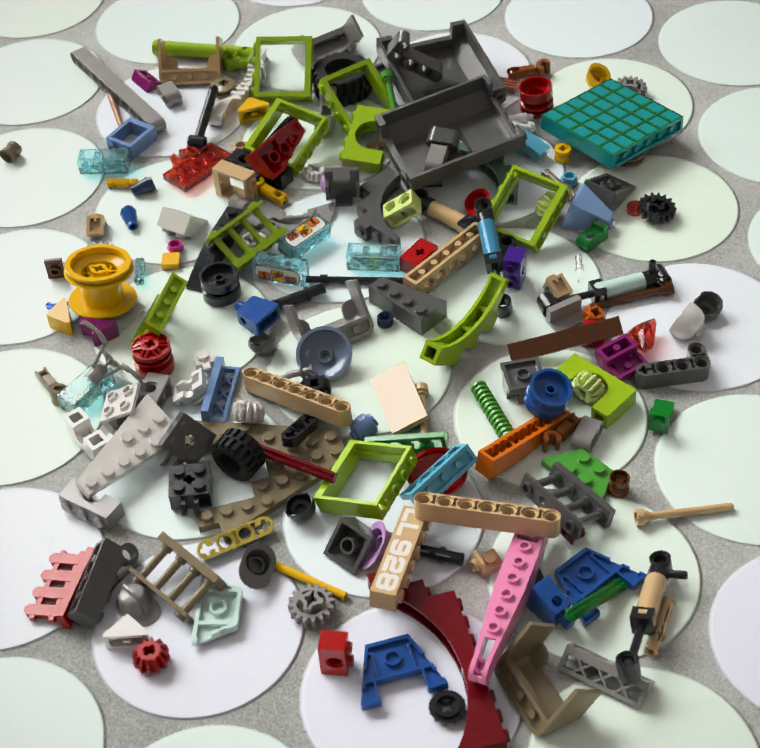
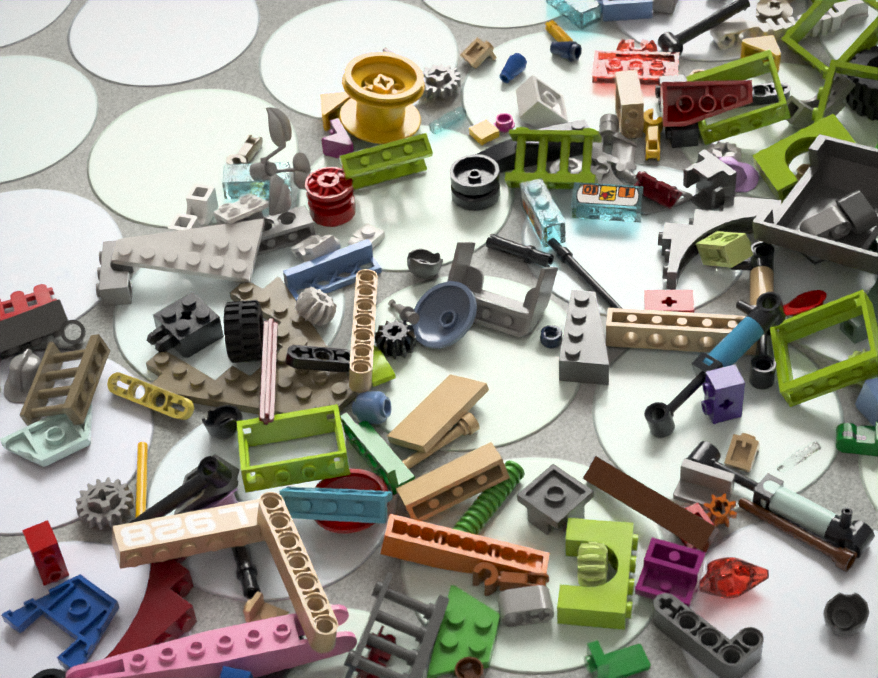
camera: 55 degrees right, 0 degrees up
dark grey hinge [158,411,217,467] -> none
blue torso [234,296,280,335] -> none
dark grey piece [238,542,276,590] -> none
clear light blue brick [346,243,402,272] -> none
lime arch [419,272,509,366] -> none
blue wheel [523,368,573,420] -> none
white cylinder [669,302,705,340] -> none
none -> black piece [124,456,232,524]
none -> tan brick [396,442,510,521]
none -> dark red hinge [633,171,683,209]

